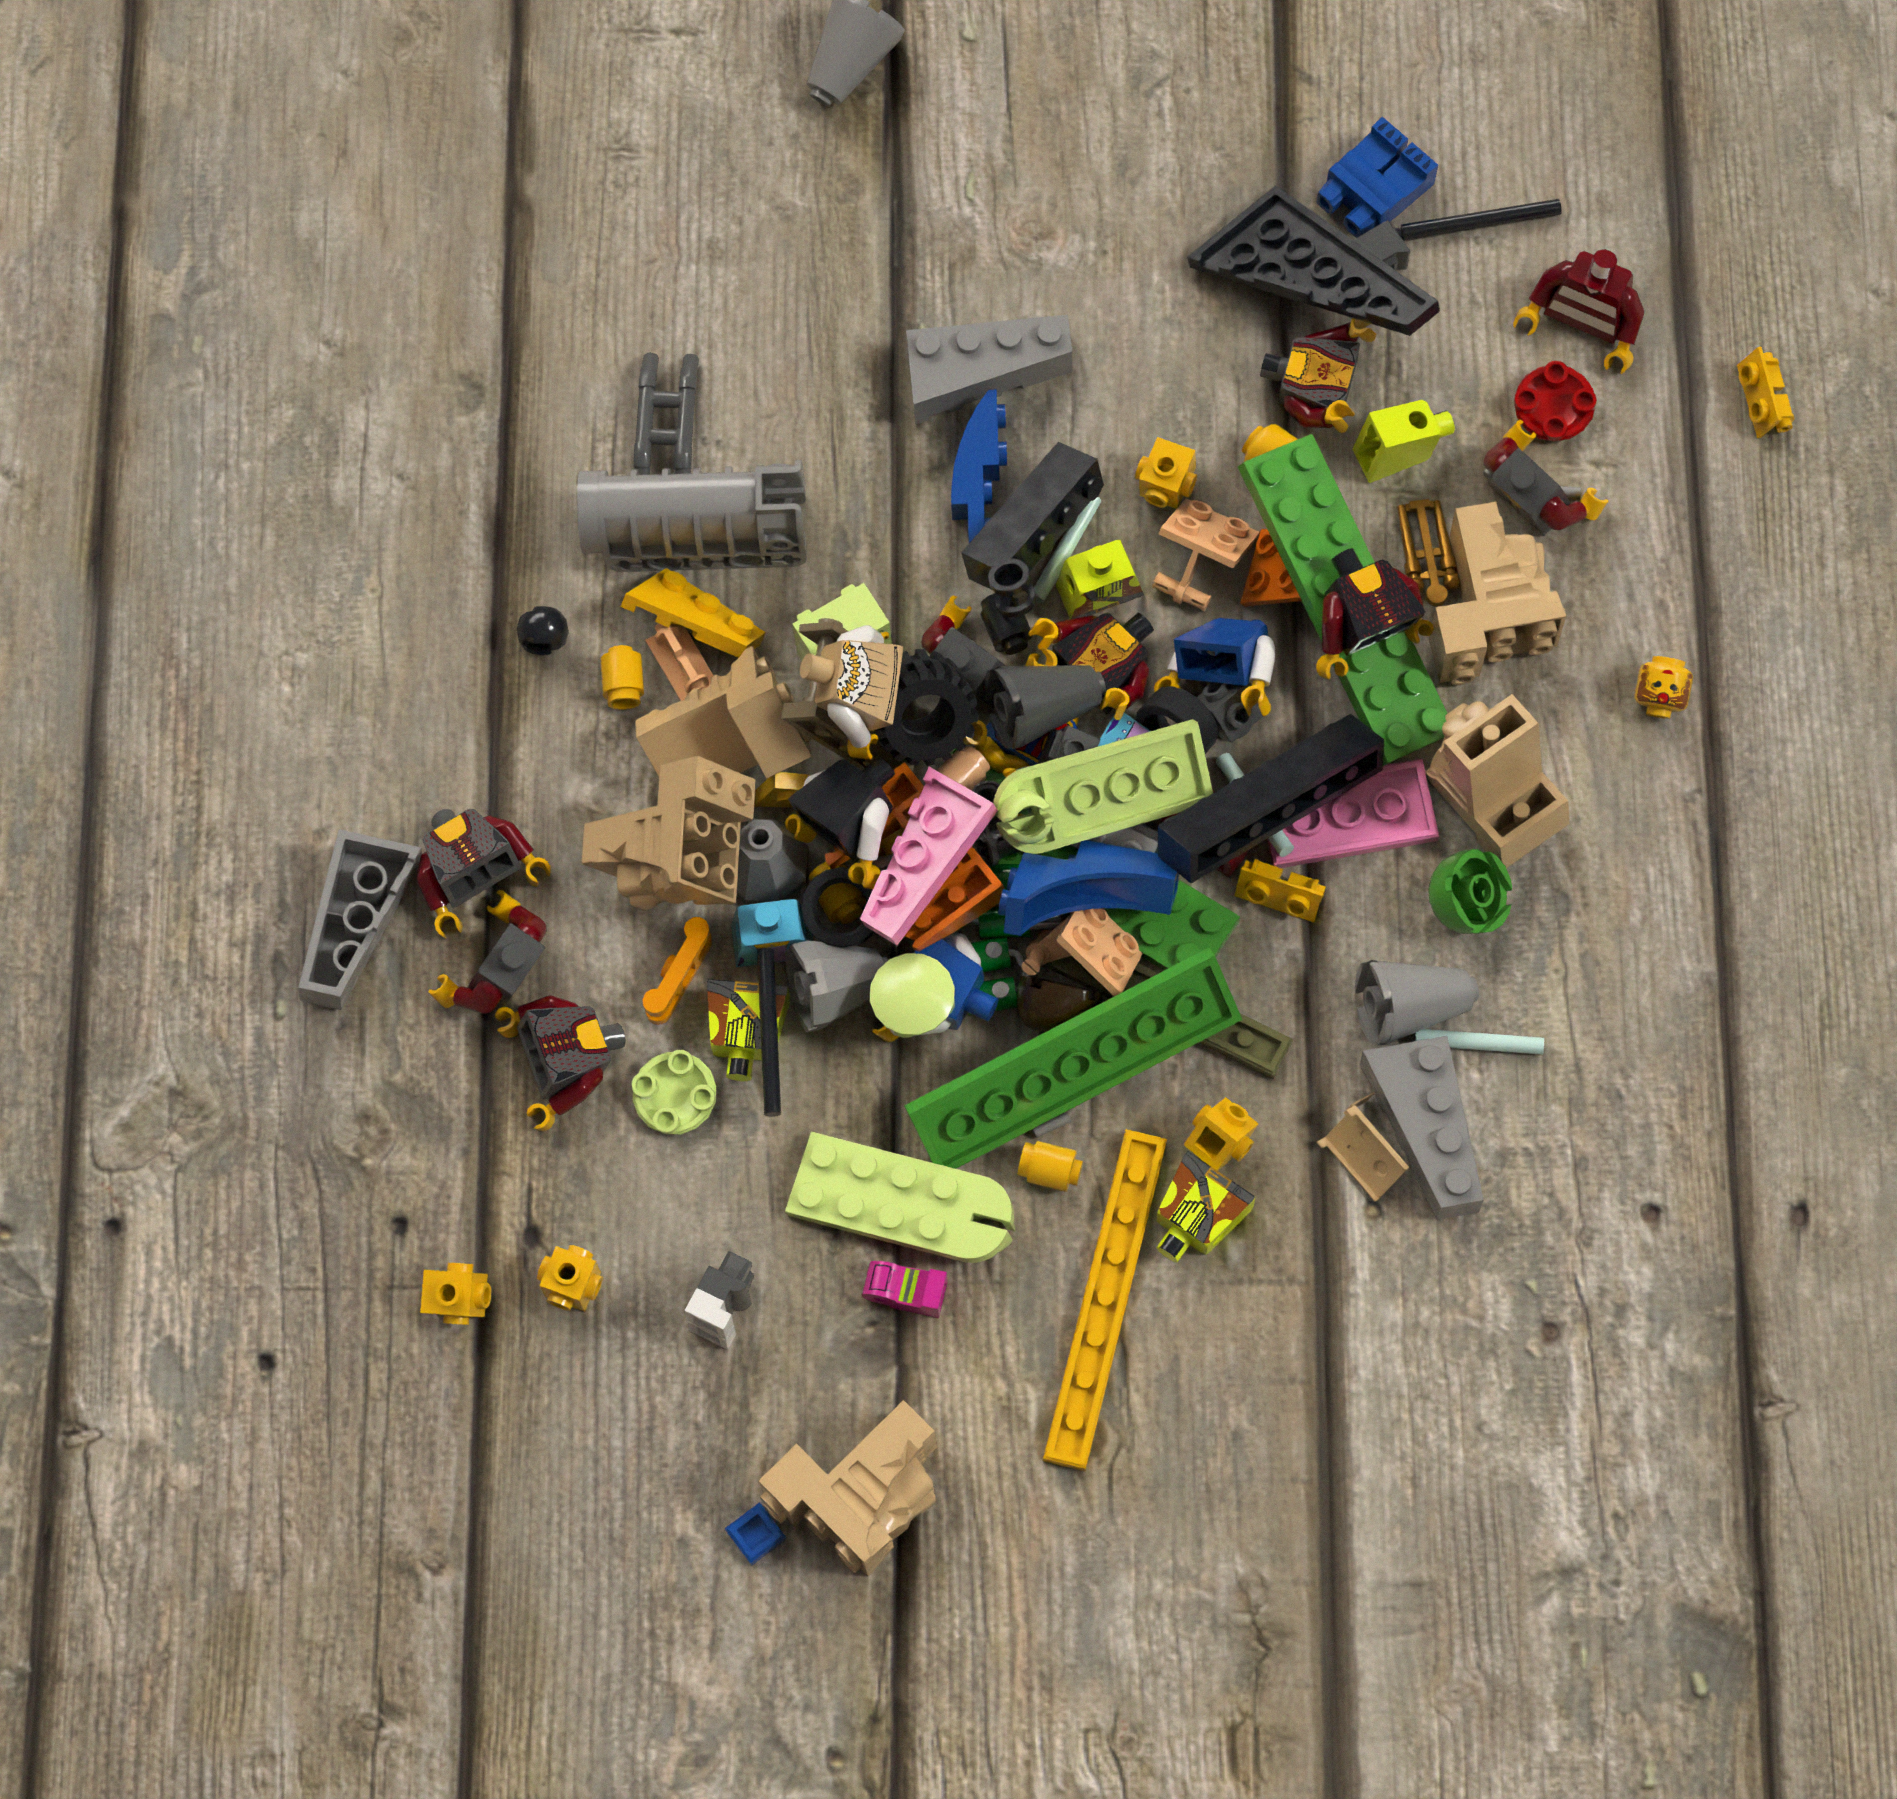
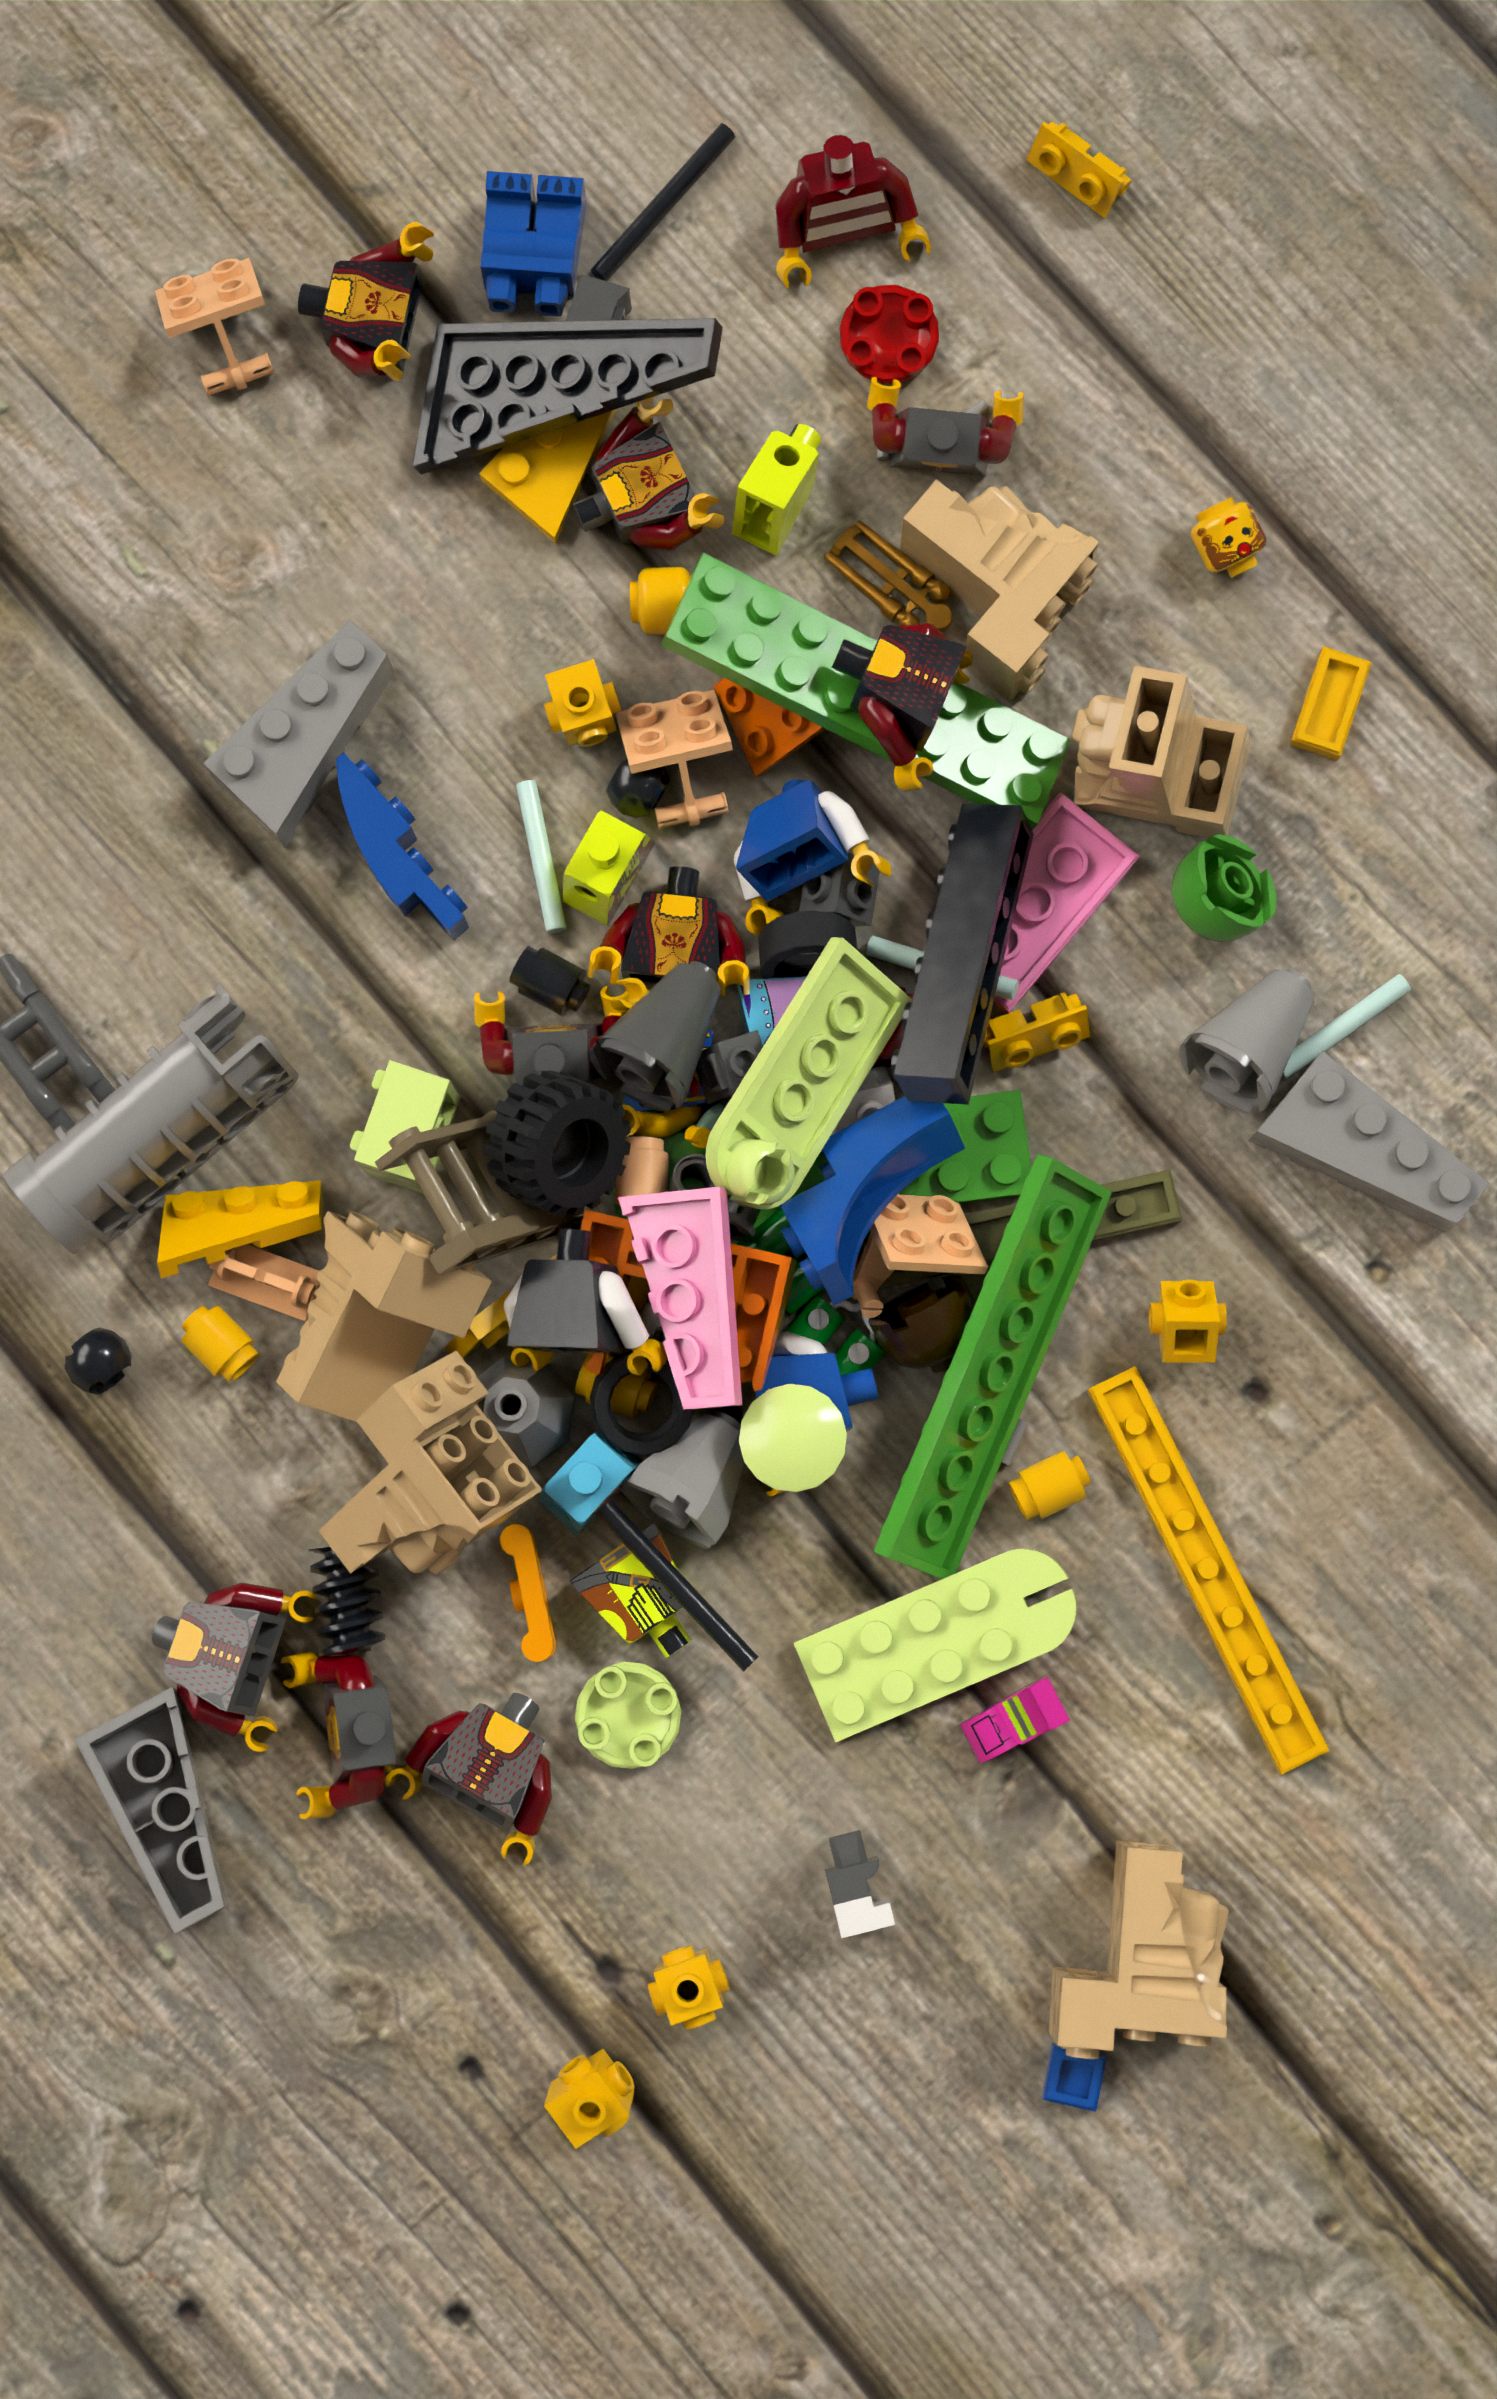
camera: 40 degrees left, 10 degrees up
torso [800,625,903,760] -> none
black hinge [961,442,1104,617] -> none
torso [1156,1151,1255,1263] -> none
tan piece [1317,1092,1409,1202] -> none
none -> light nougat plate [155,258,275,397]
none -> torso [298,222,434,381]
none -> black piece [308,1547,385,1657]
none -> yellow wing [479,409,617,544]
none -> black piece [606,758,670,818]
none -> yellow tile [1289,646,1372,761]

